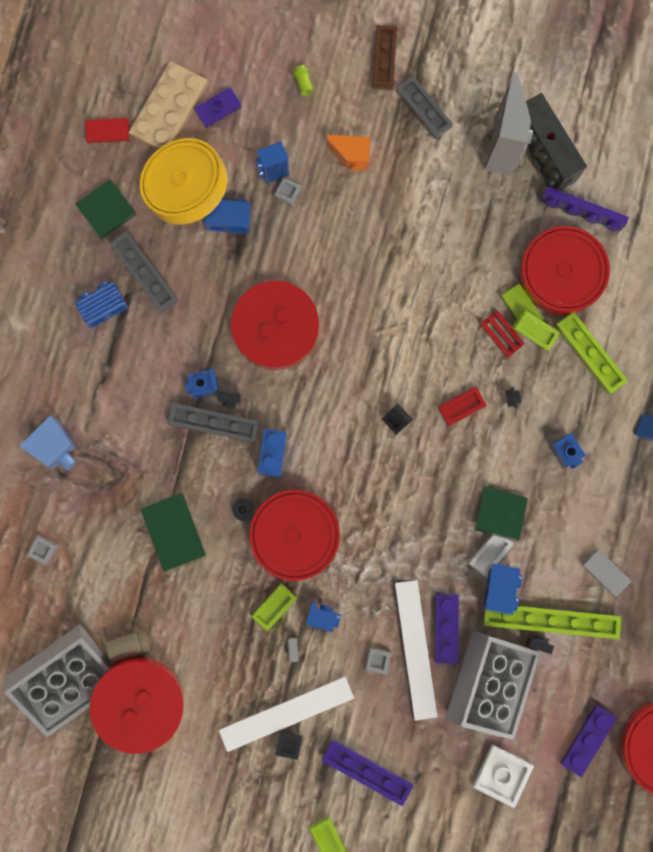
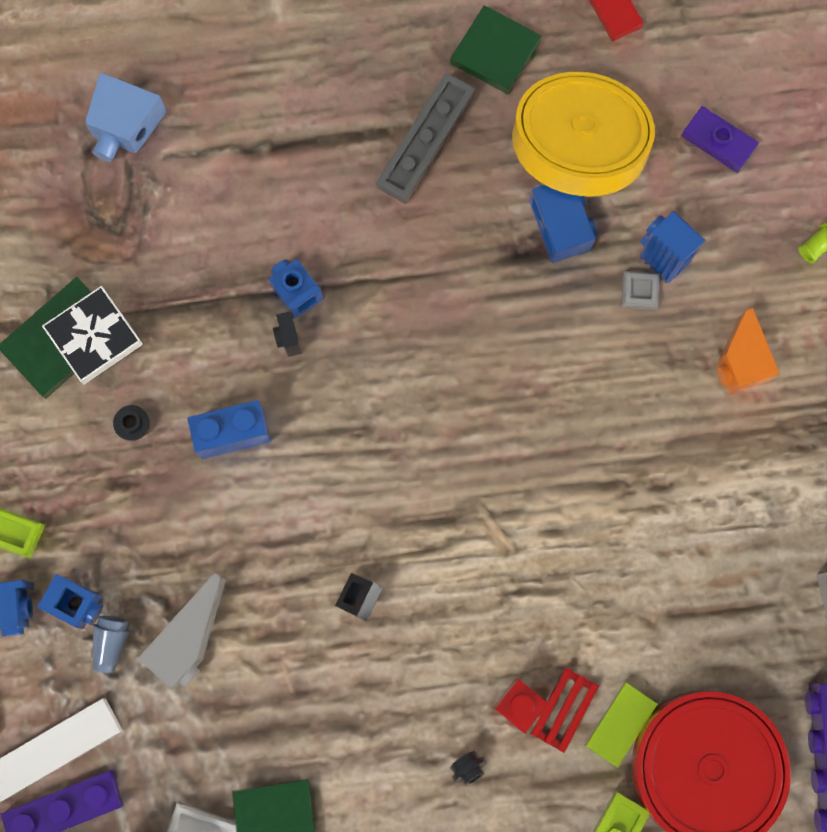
camera: 70 degrees right, 5 degrees down
blue brick [74,281,129,329] -> none
tan plate [129,61,208,150] -> none
dark grey plate [168,403,260,444] -> none
red brick [231,281,319,370] -> none
red brick [249,490,340,581] -> none
red tile [437,387,487,427] -> none
lime tile [512,309,560,351] -> none
none -> blue brick [37,574,103,629]
none -> black tile [42,286,143,385]
none -> sand blue cone [92,615,130,673]
none -> light grey slope [138,573,226,689]
none -> red brick [493,679,549,734]

